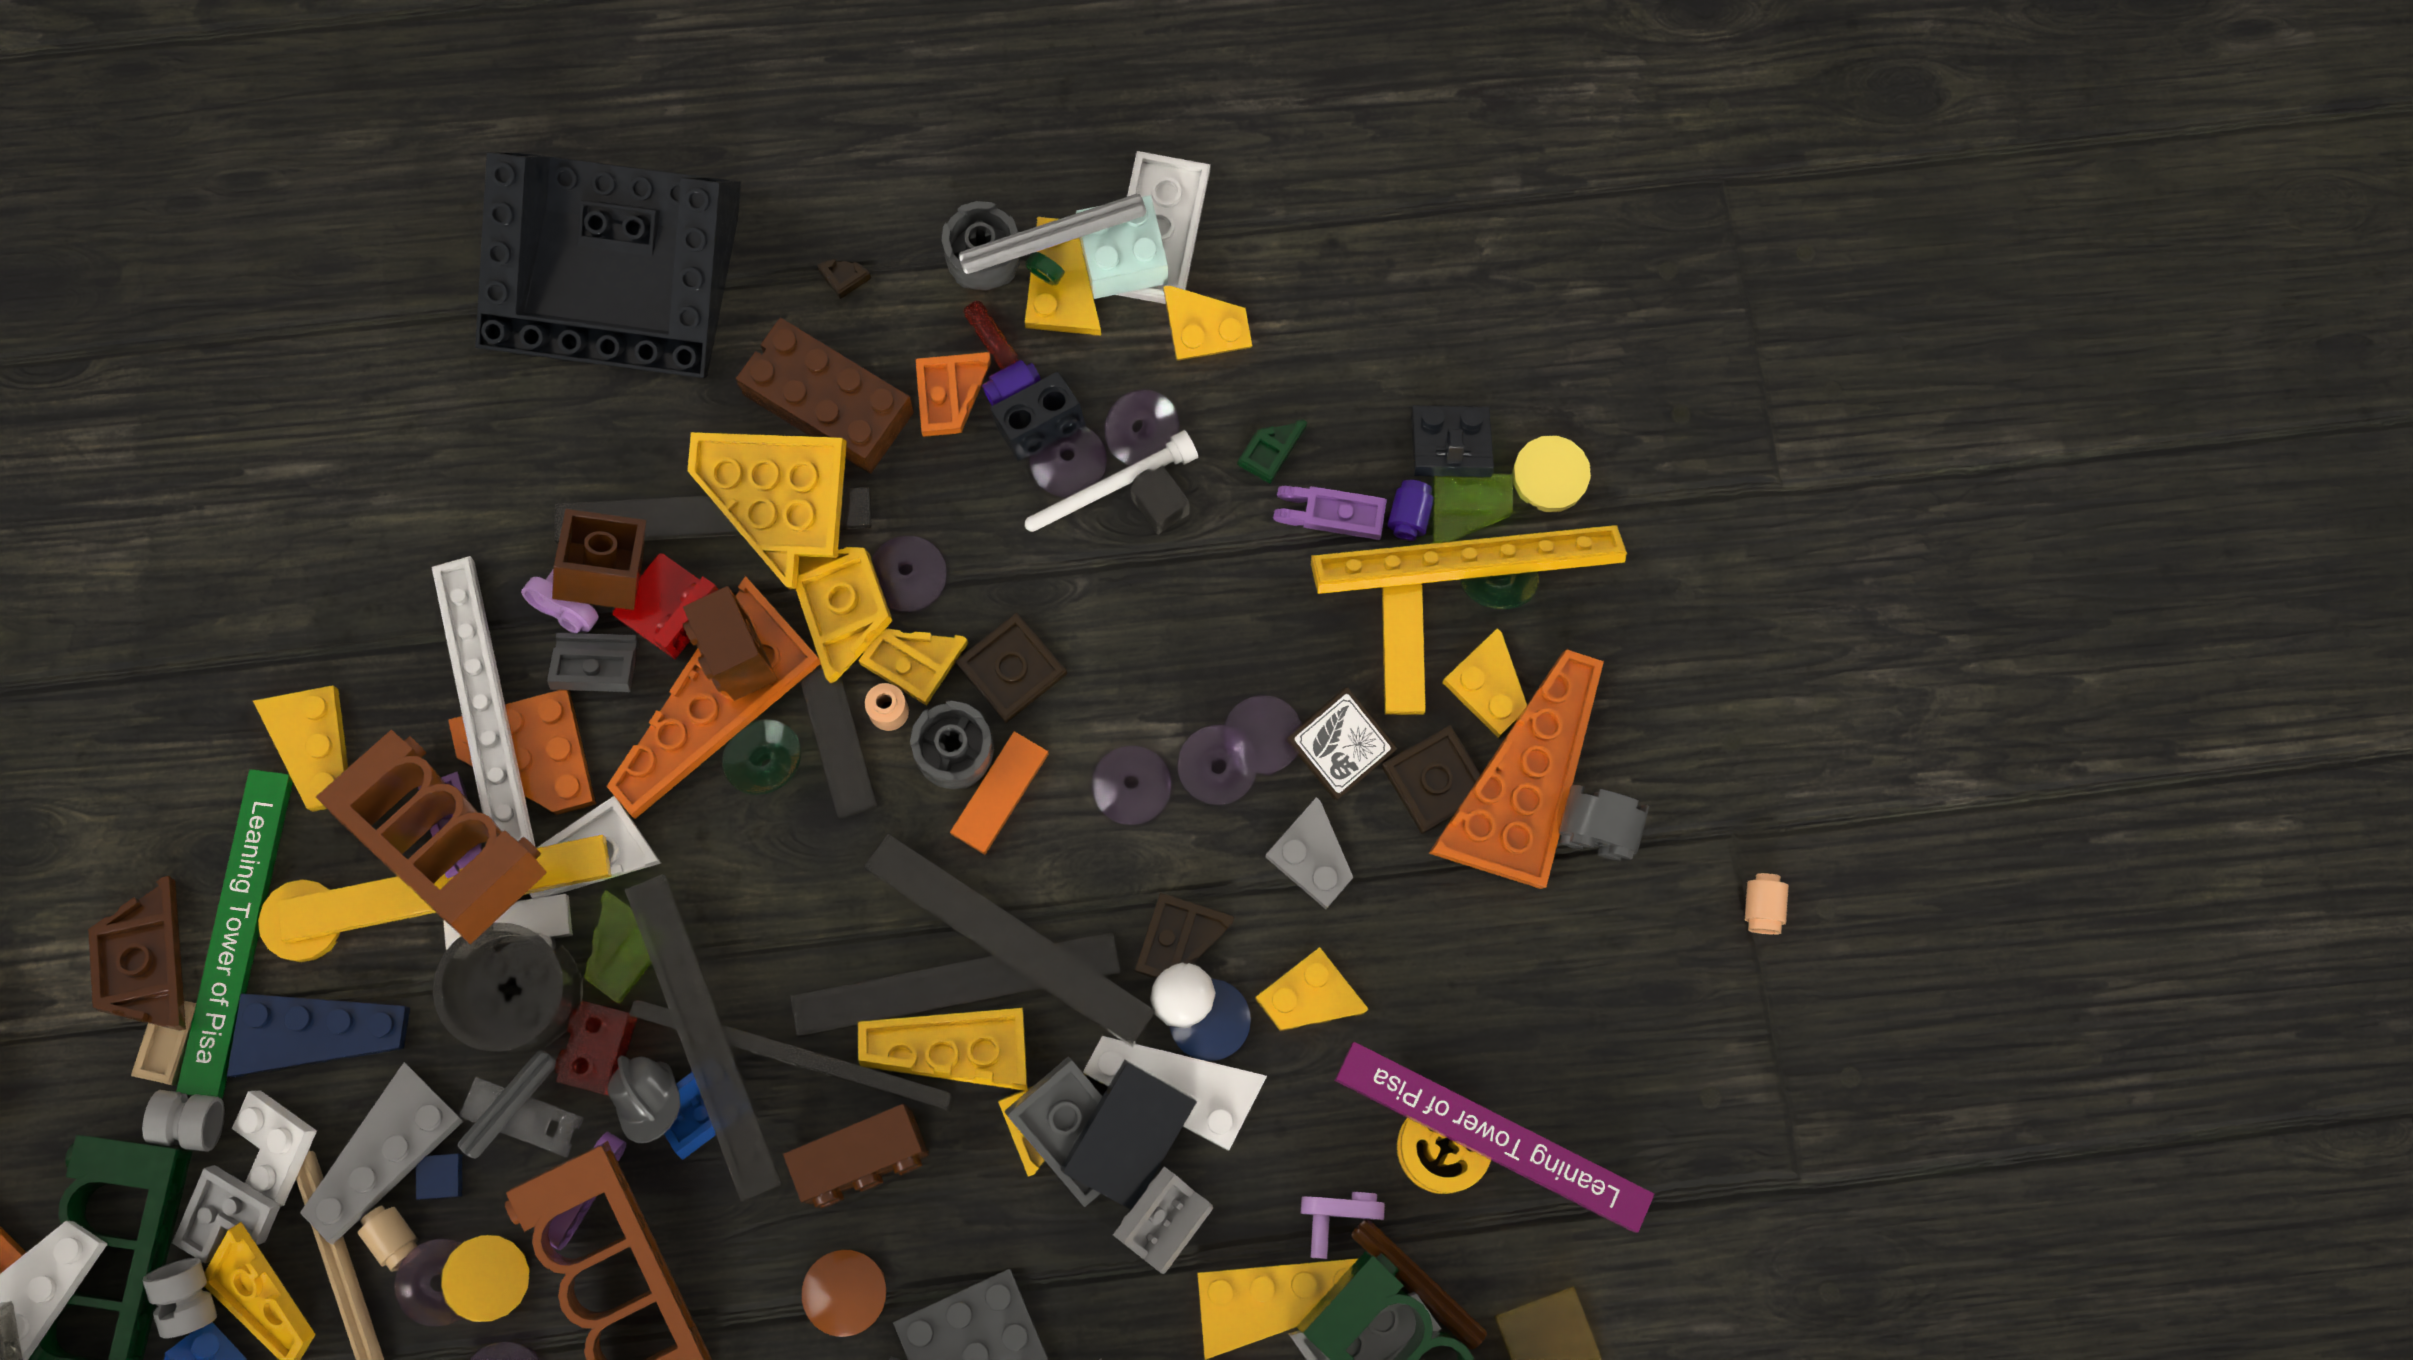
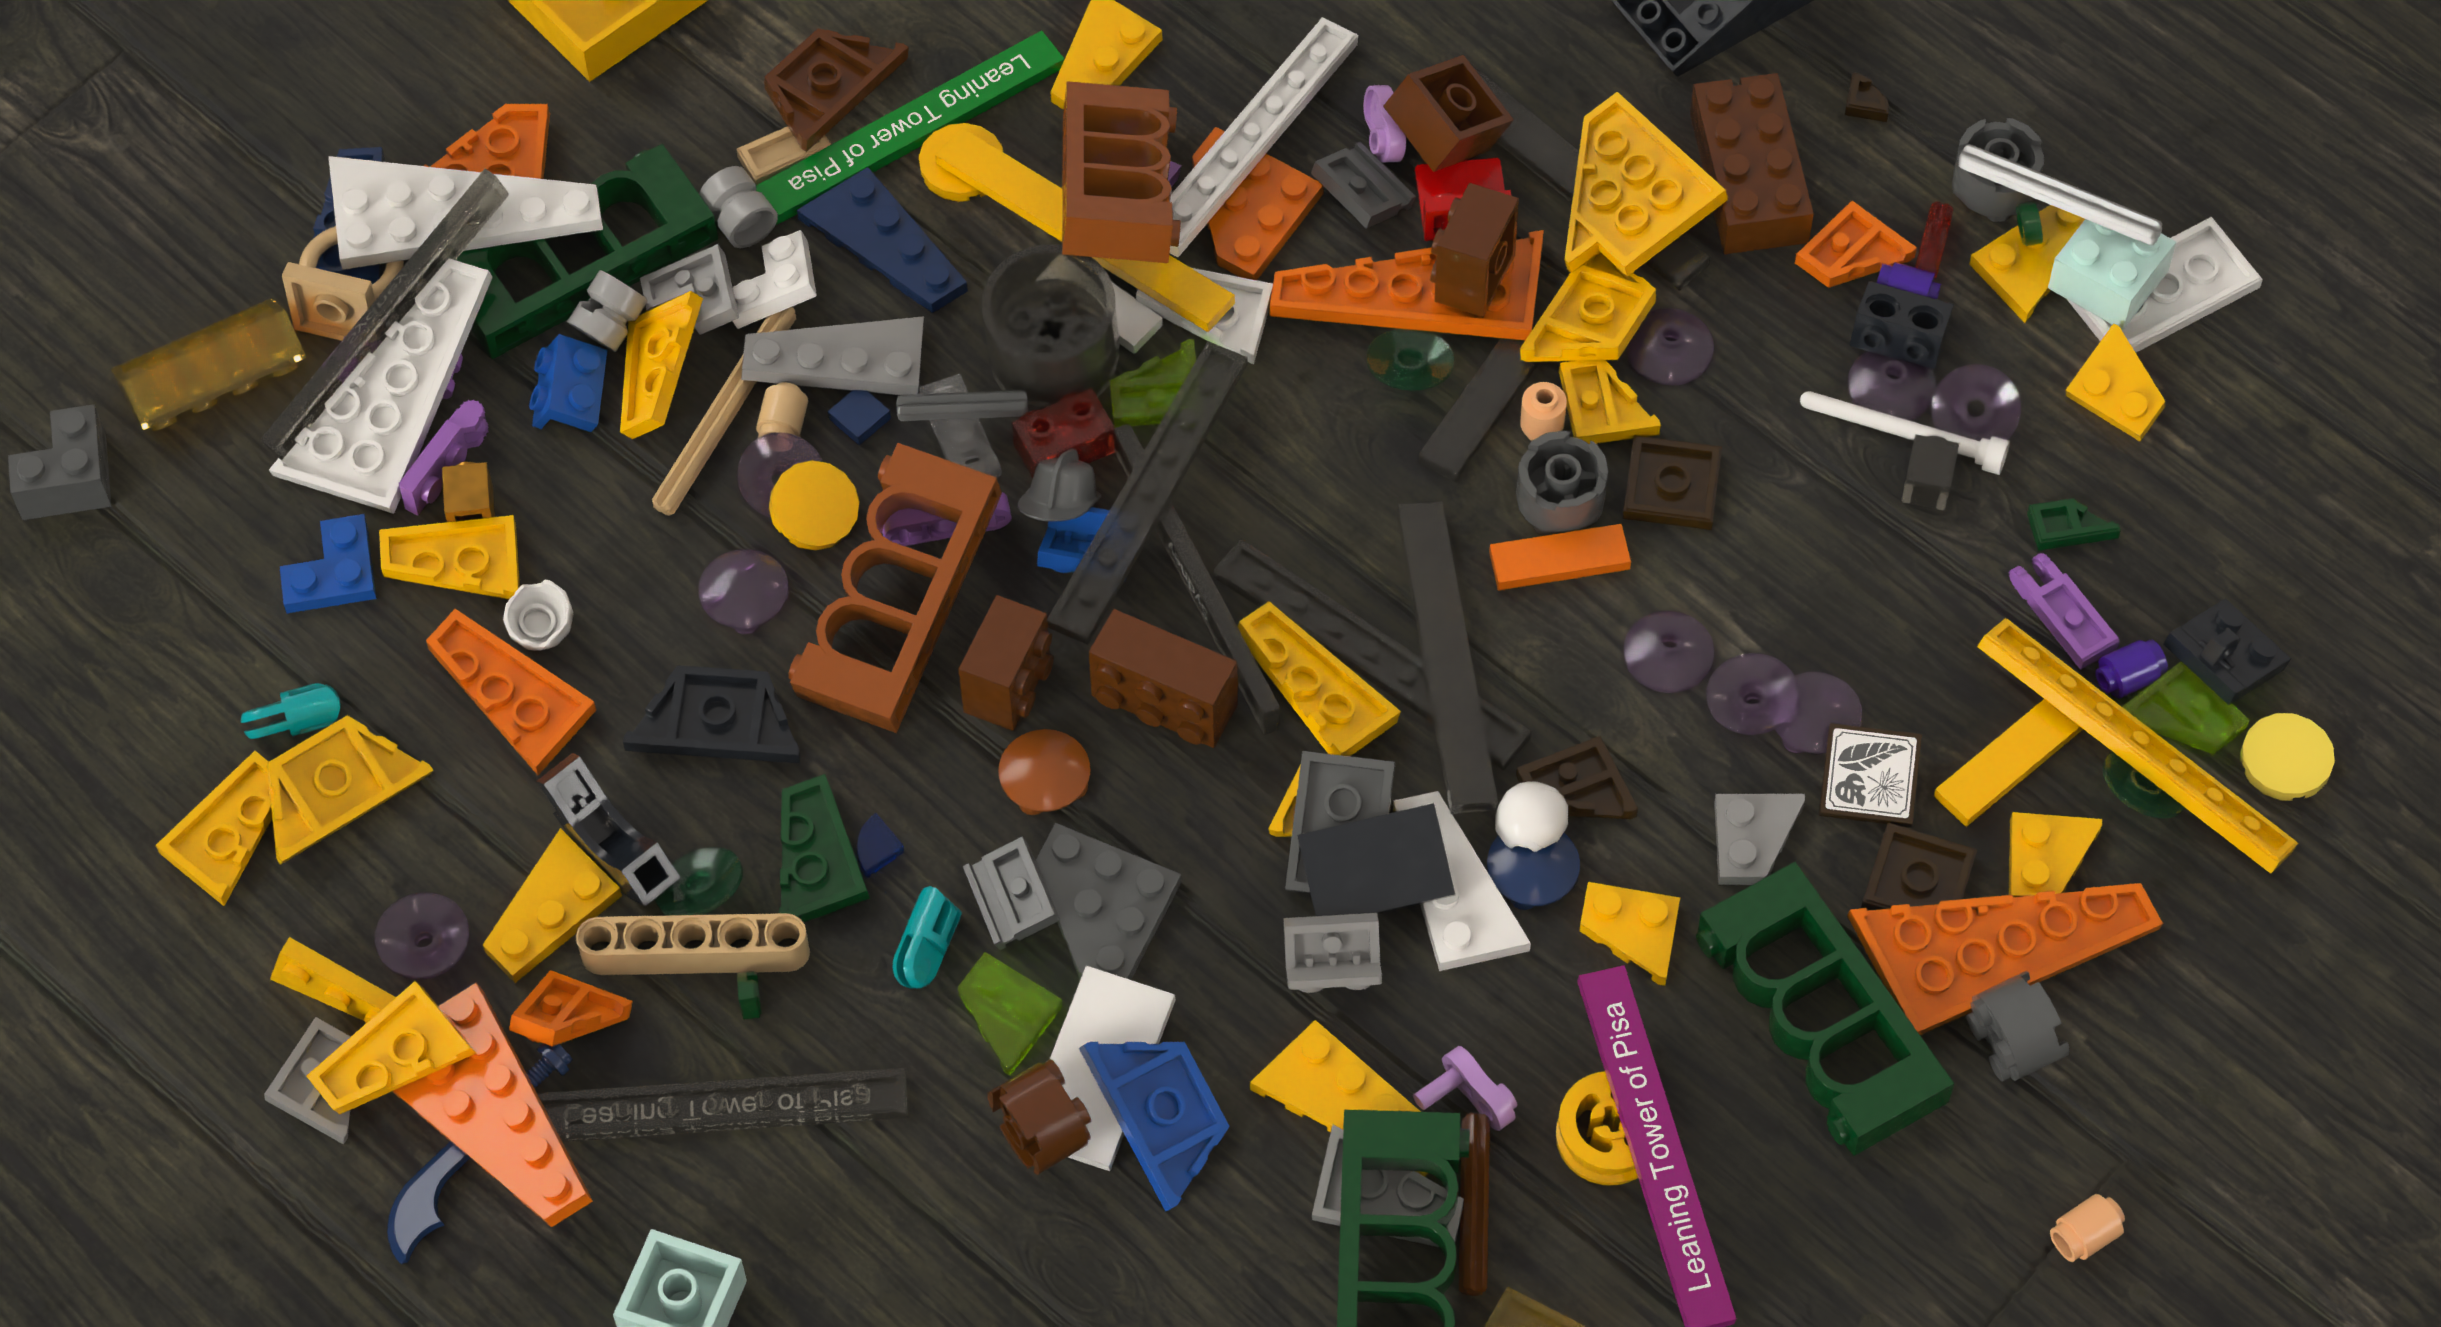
camera: 55 degrees right, 15 degrees down
none -> reddish brown brick [958,595,1054,731]
none -> dark green fence [1696,862,1954,1156]

